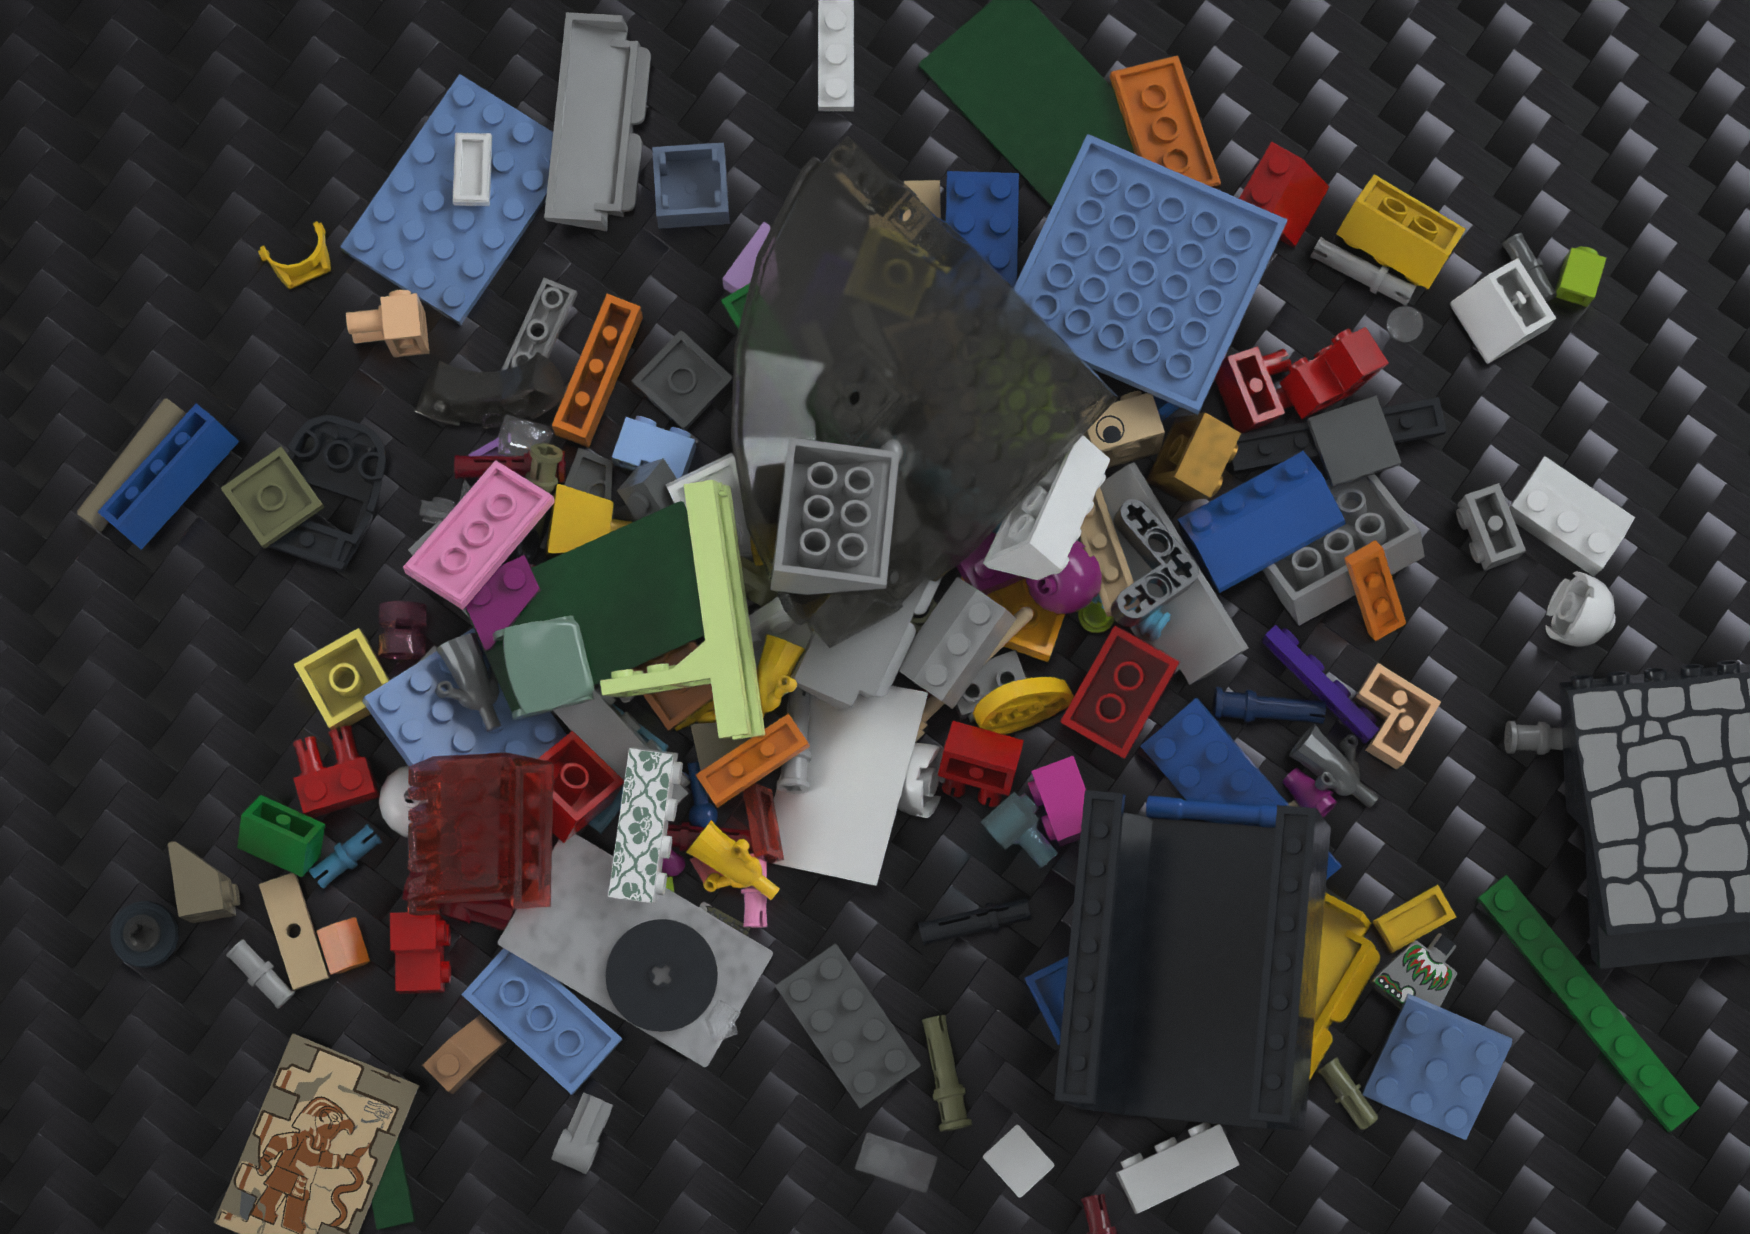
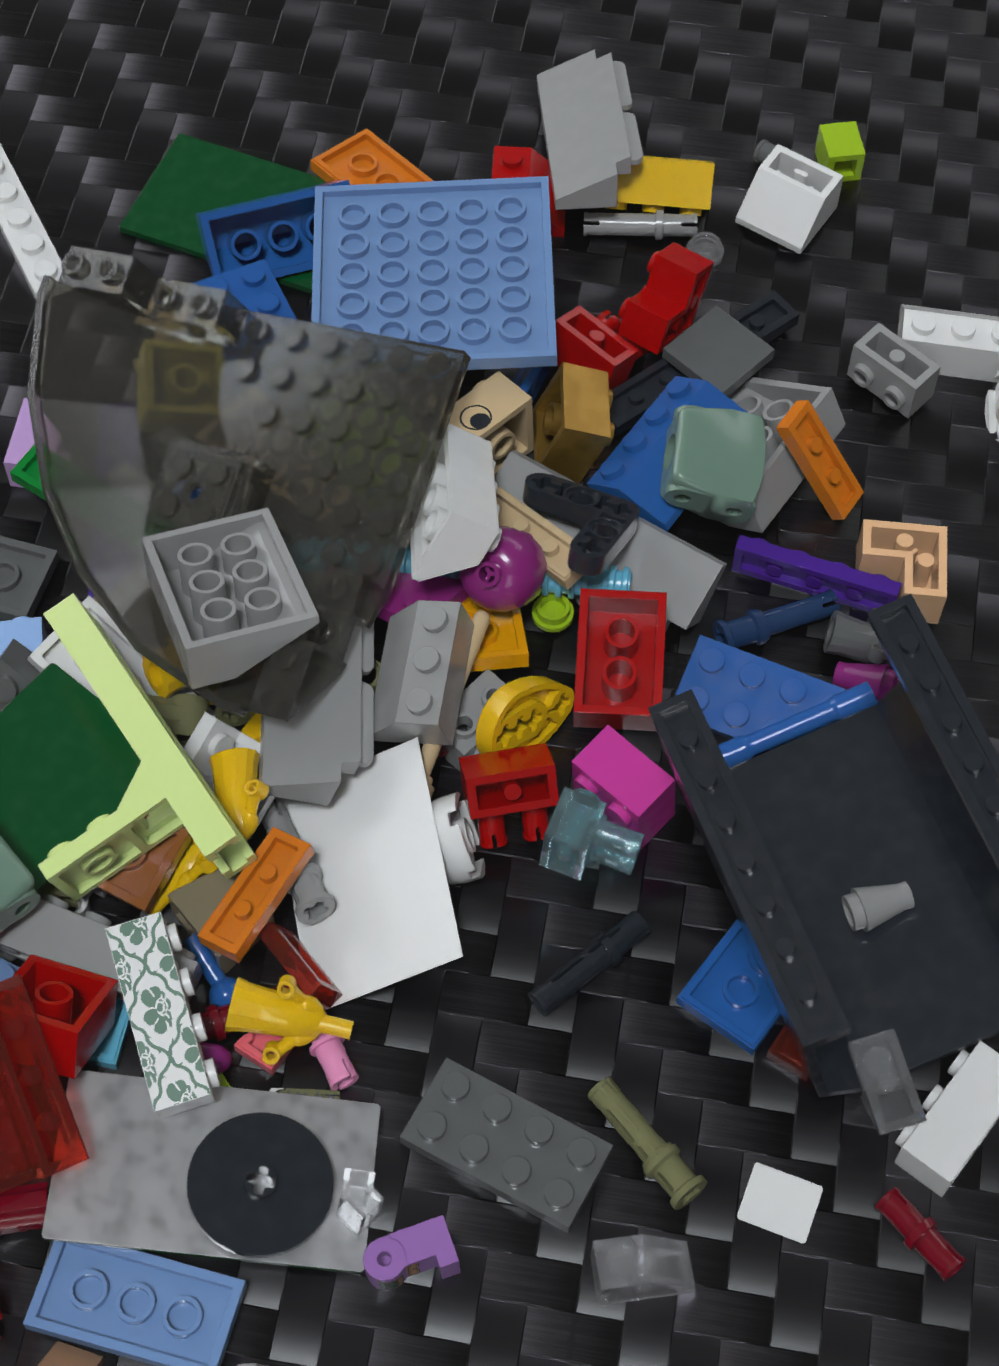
camera: 25 degrees left, 20 degrees down
none -> blue slope [195,179,350,278]
none -> medium lavender leg [363,1215,461,1291]
none -> light grey slope [537,49,643,210]
none -> sand green piece [660,405,766,525]
none -> light grey cone [842,881,915,932]
none -> clear slope [847,1028,927,1136]

